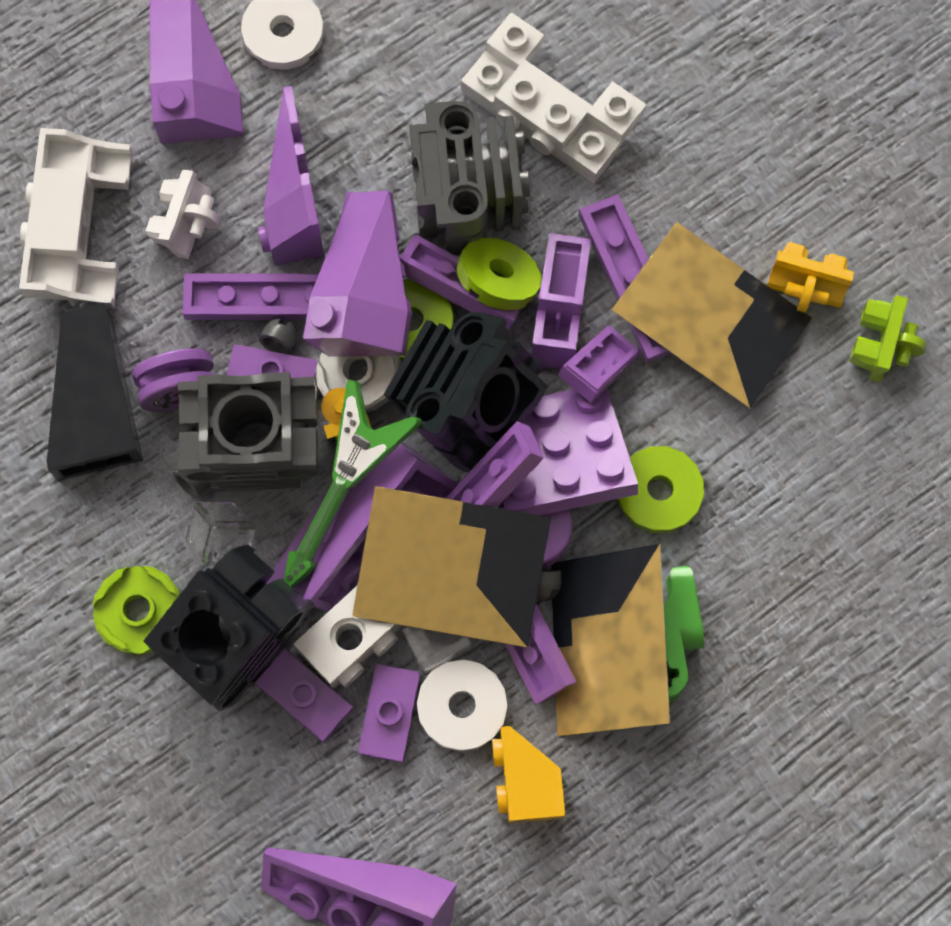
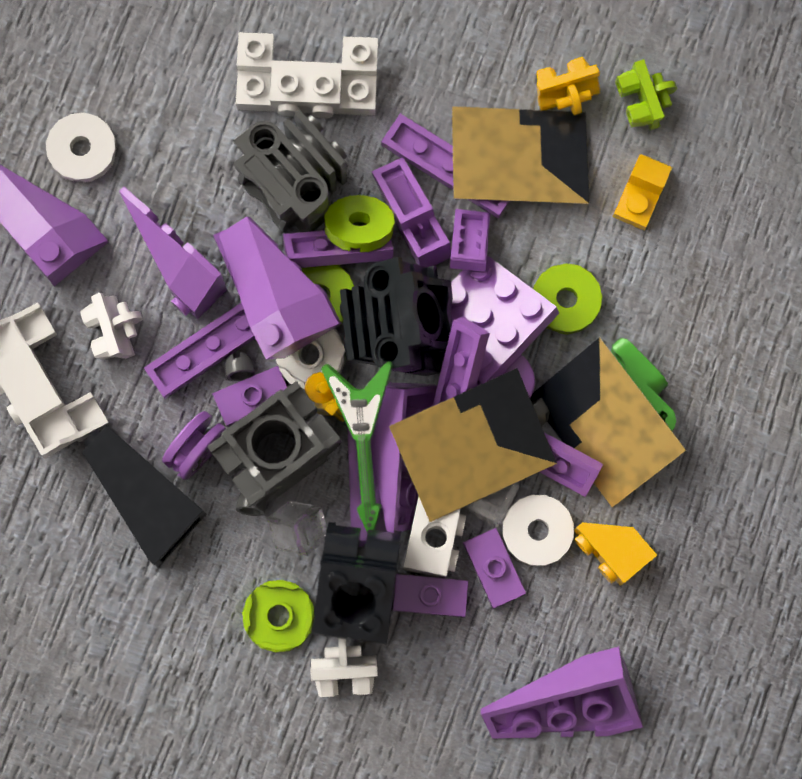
camera: 35 degrees left, 5 degrees up
none -> white hips [310,638,377,697]
none -> yellow slope [613,154,672,231]

